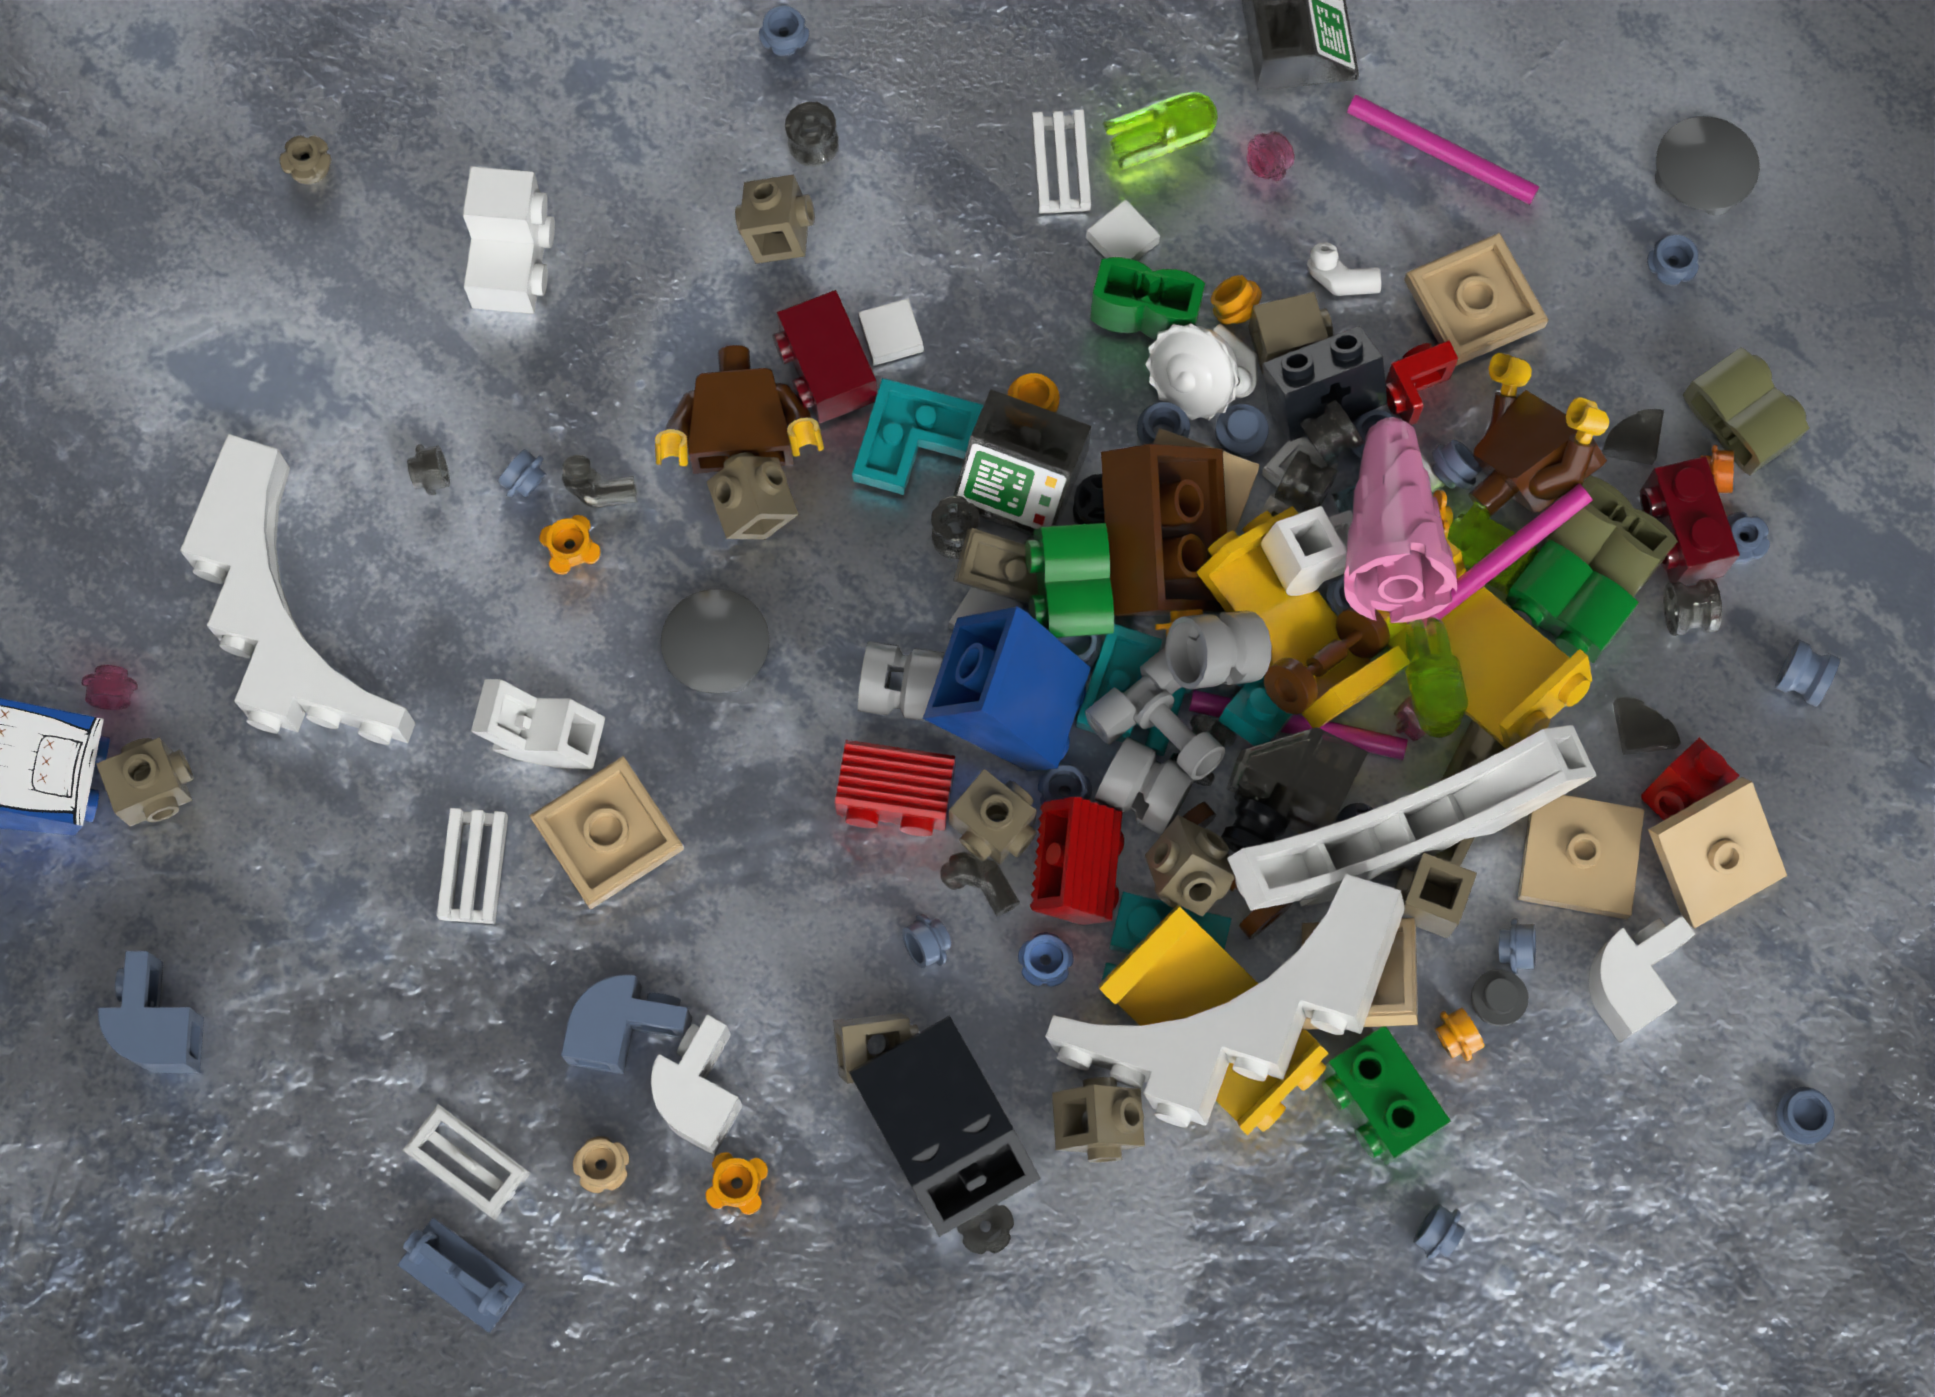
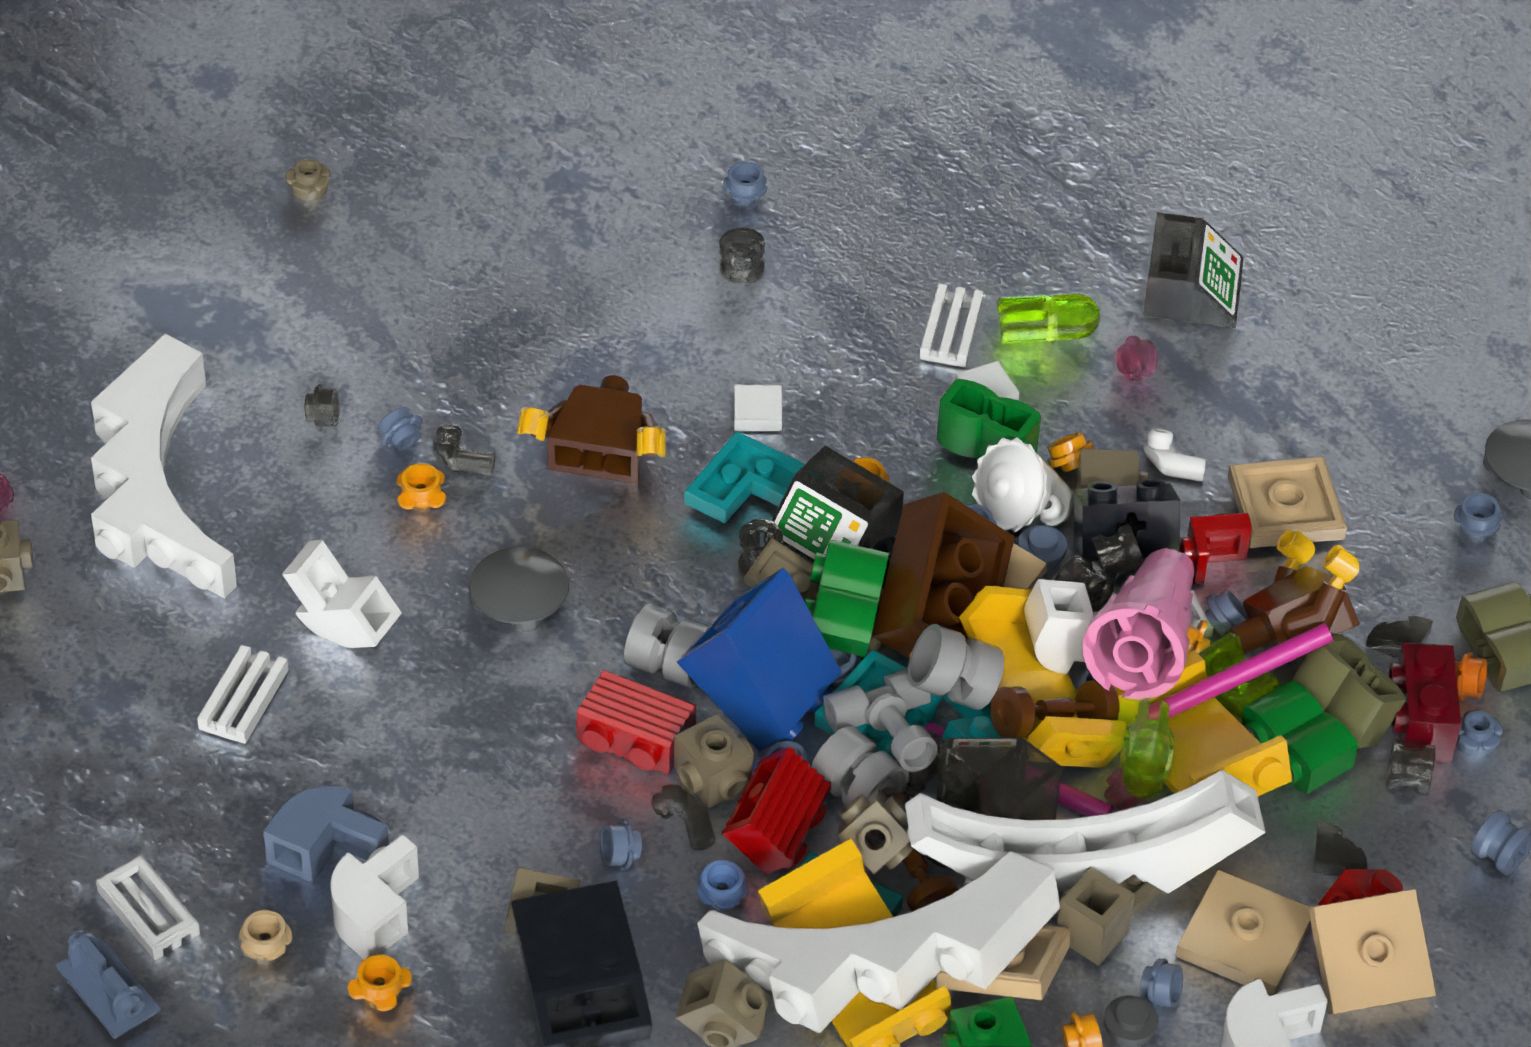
camera: 15 degrees right, 25 degrees down
white brick [463,166,555,314] -> none
tan plate [529,756,684,910] -> none
dark tan brick [706,452,799,540] -> none
dark tan brick [735,174,815,264] -> none
dark red brick [772,290,877,424] -> none
dark pink bar [1347,94,1540,205] -> none

